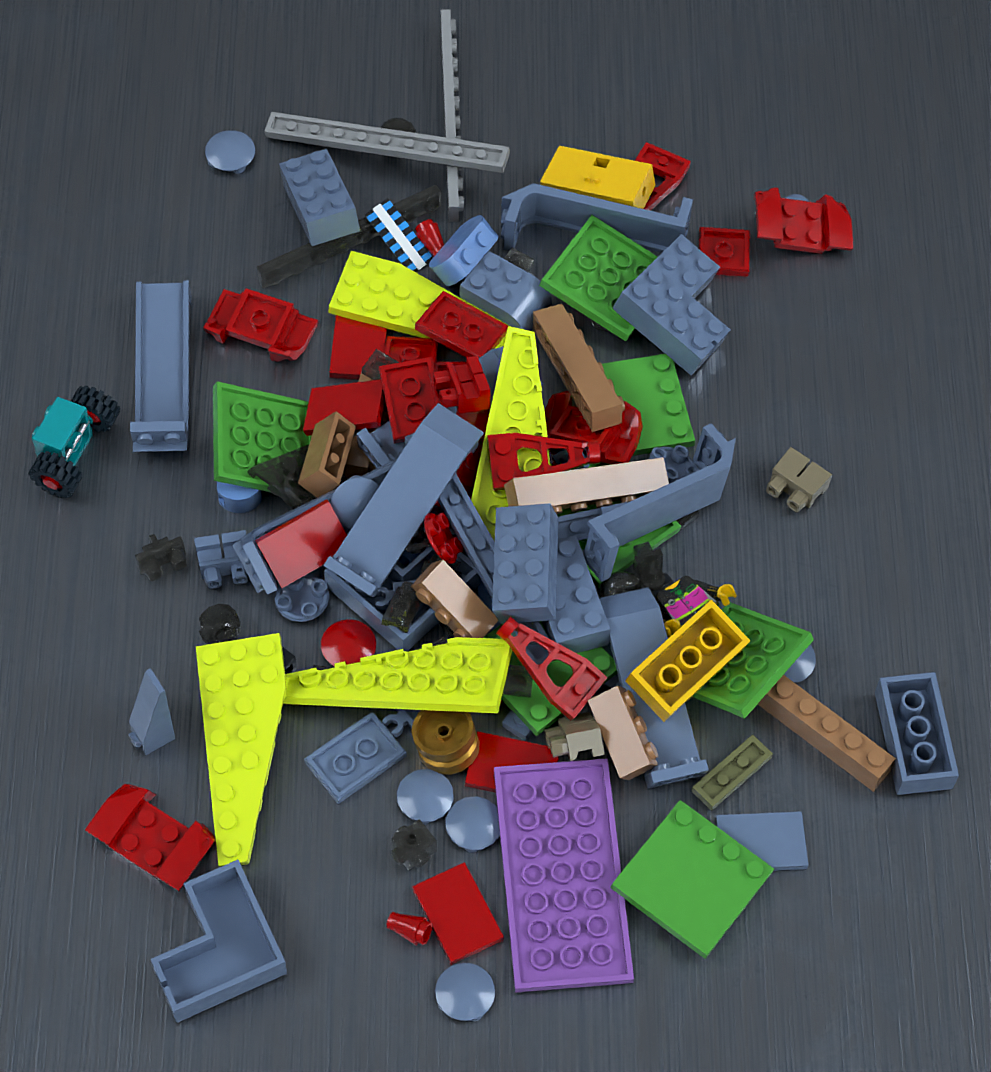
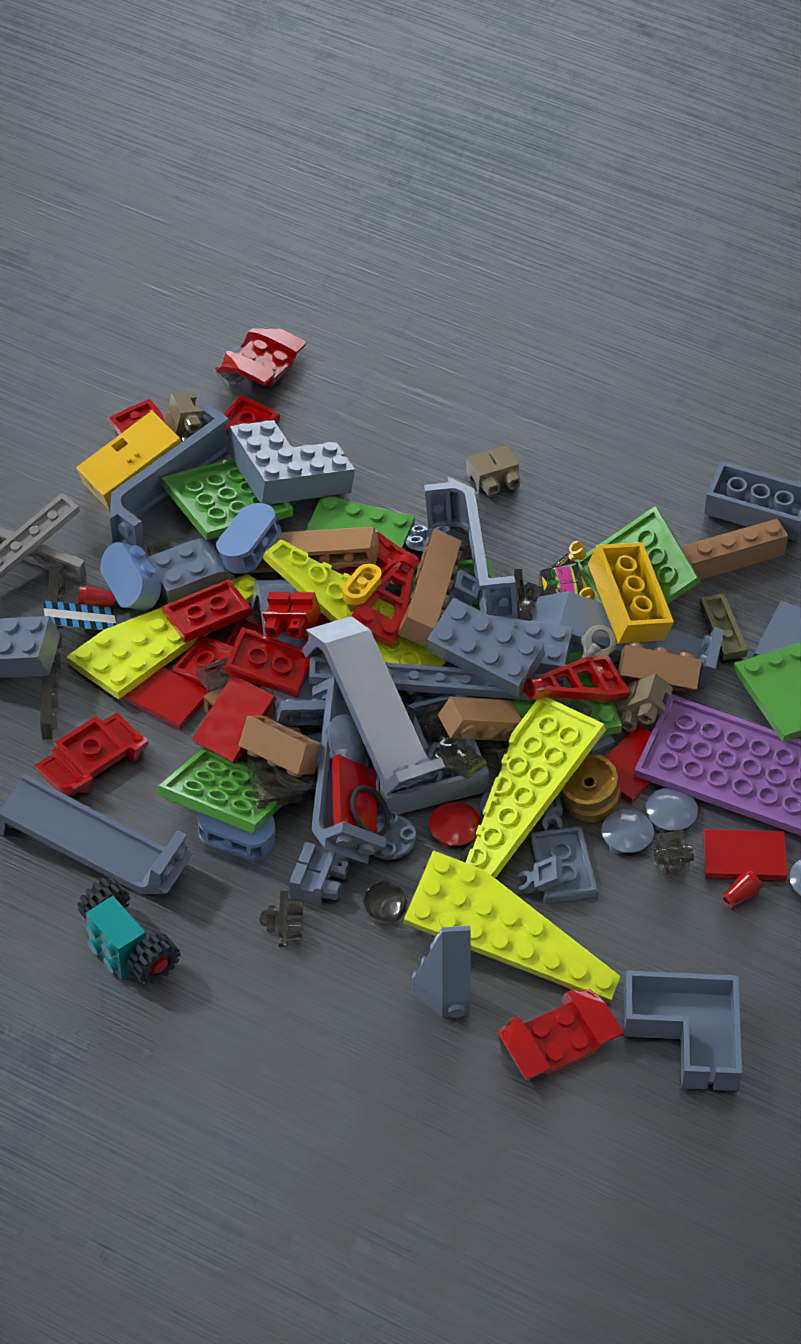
camera: 60 degrees left, 10 degrees down
red dish [424,513,463,564] -> none
none -> dark tan hips [164,390,203,442]
none -> medium blue brick [216,503,281,573]
none -> yellow plate [343,564,382,605]
none -> black piece [350,785,391,836]
none -> sand blue plate [518,855,563,894]
none -> light grey piece [581,625,616,658]

